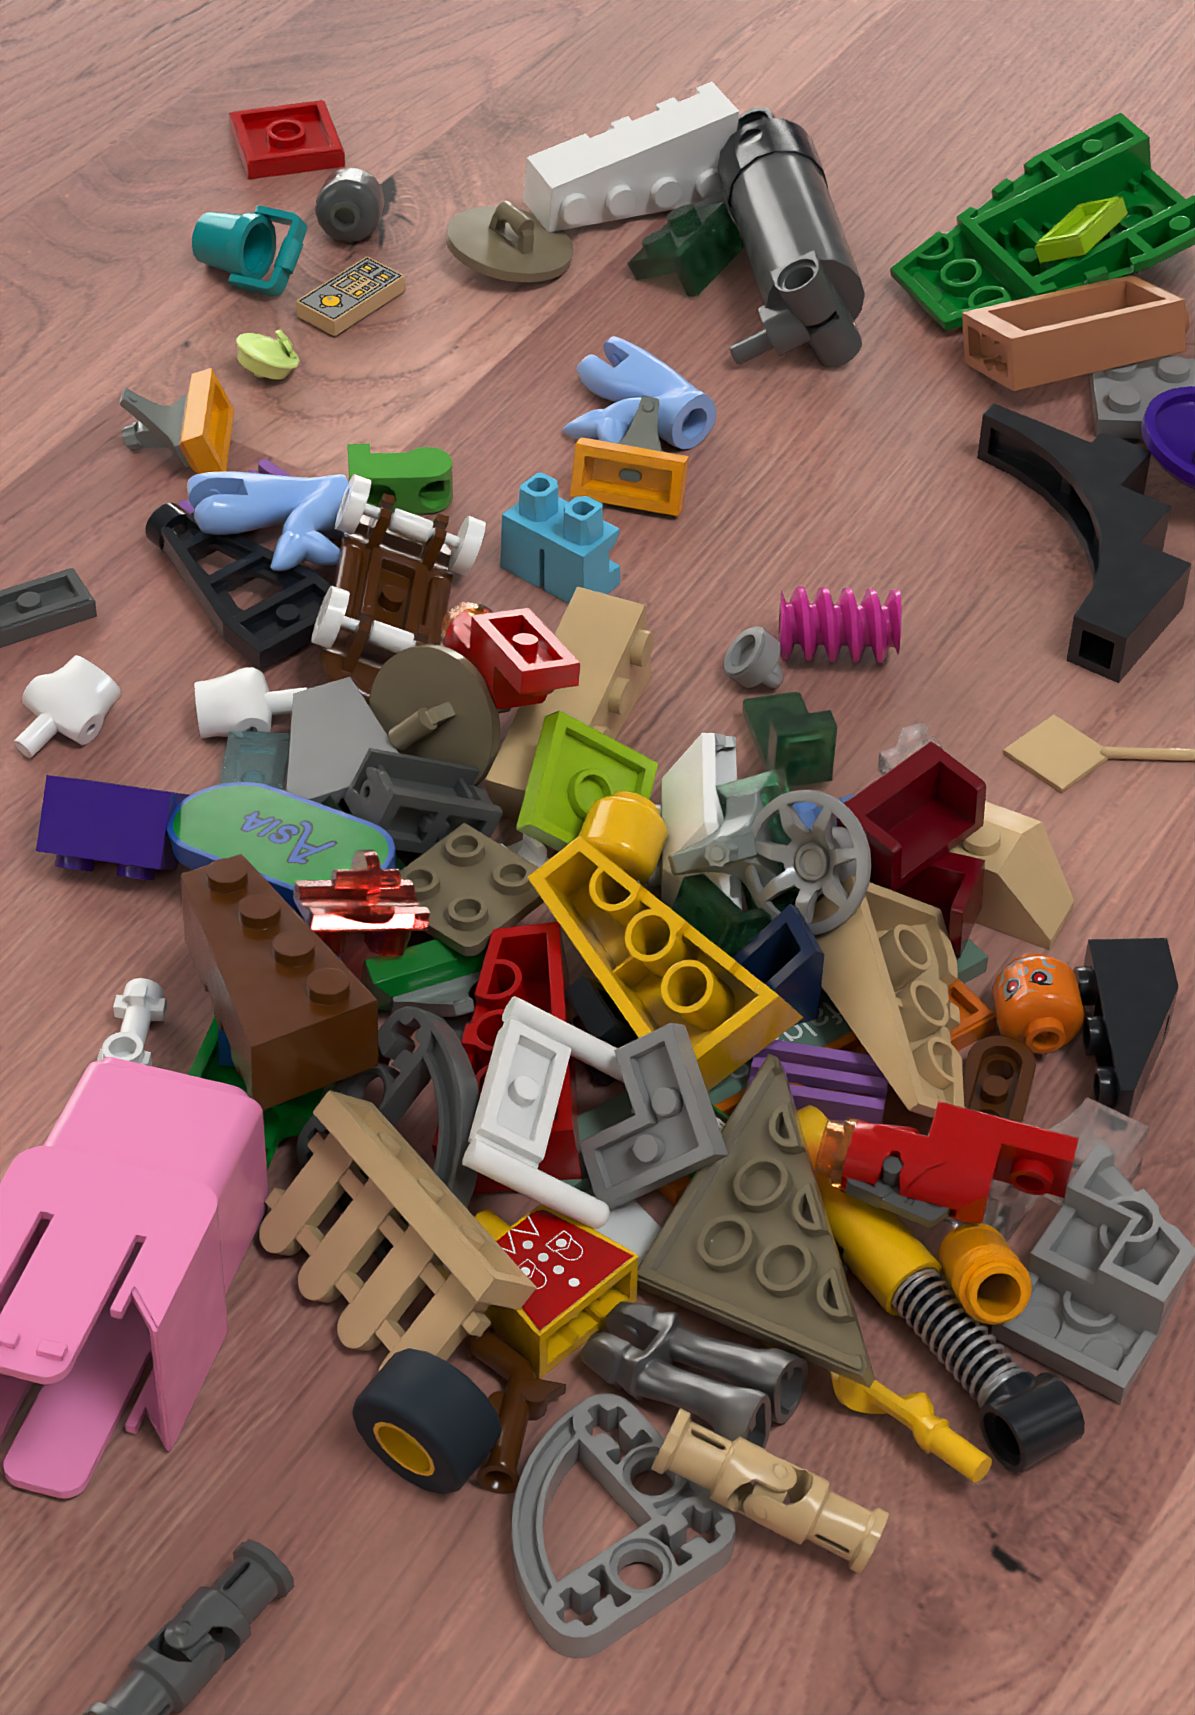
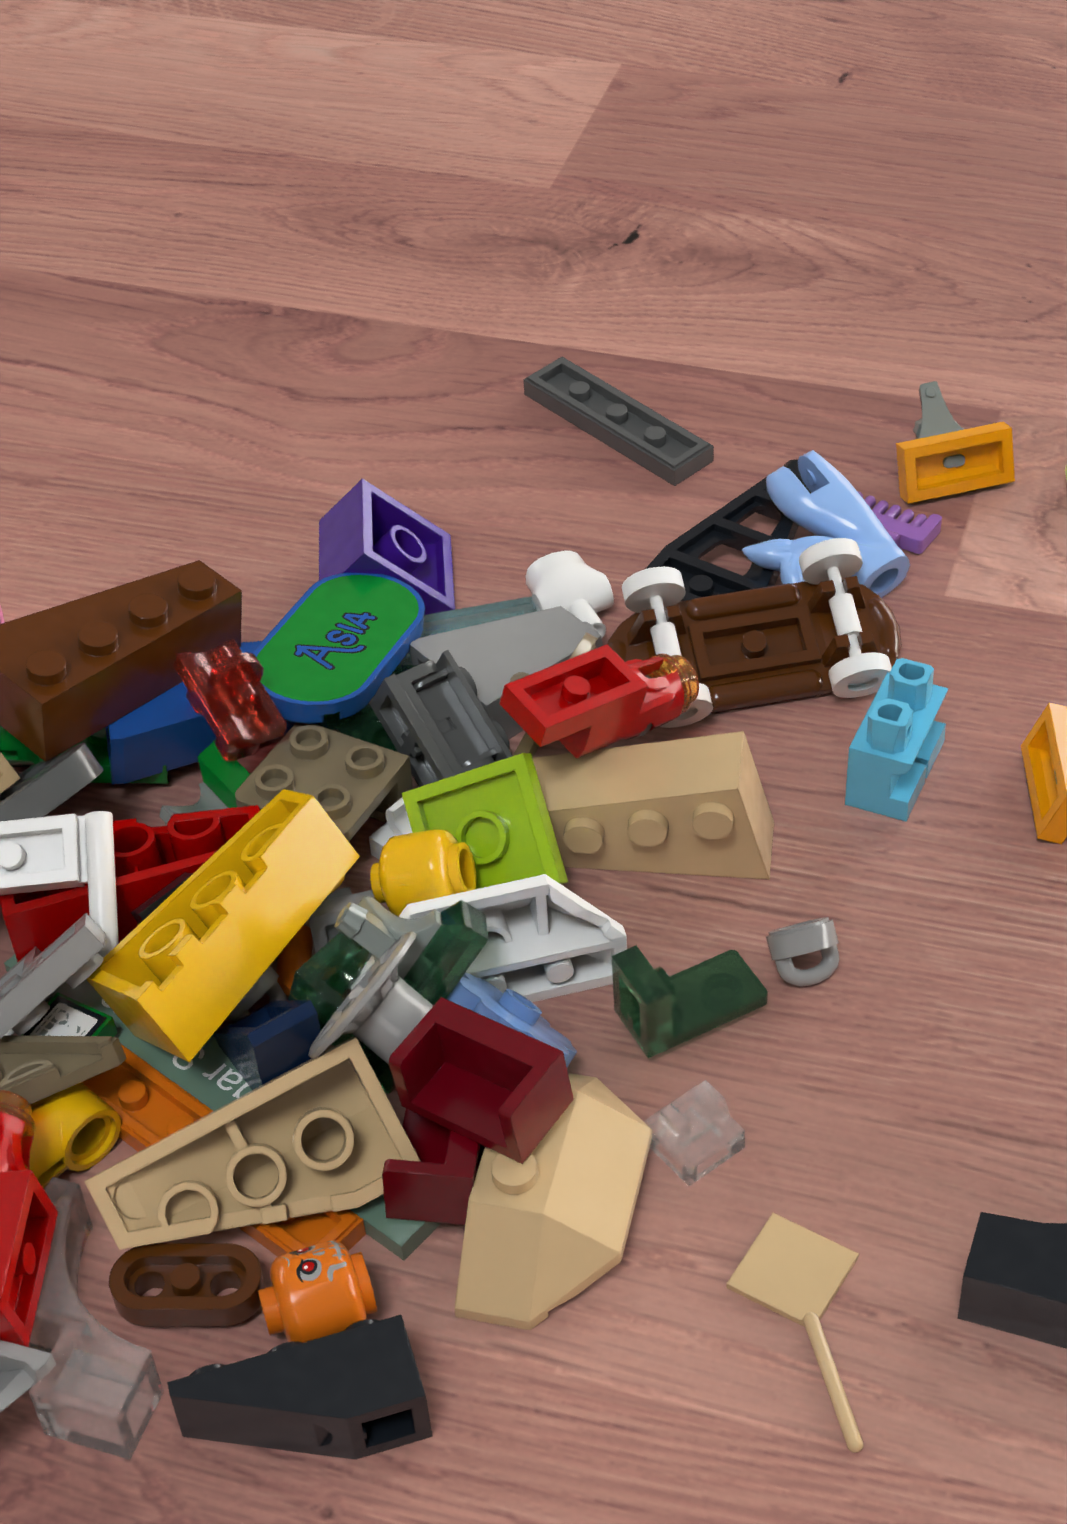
camera: 80 degrees right, 0 degrees up
white piece [13,655,121,758] -> none
bright green leg [347,444,453,516] -> none
medium lavender tile [747,1040,889,1124] -> none
dark pink piece [779,586,902,664] -> none

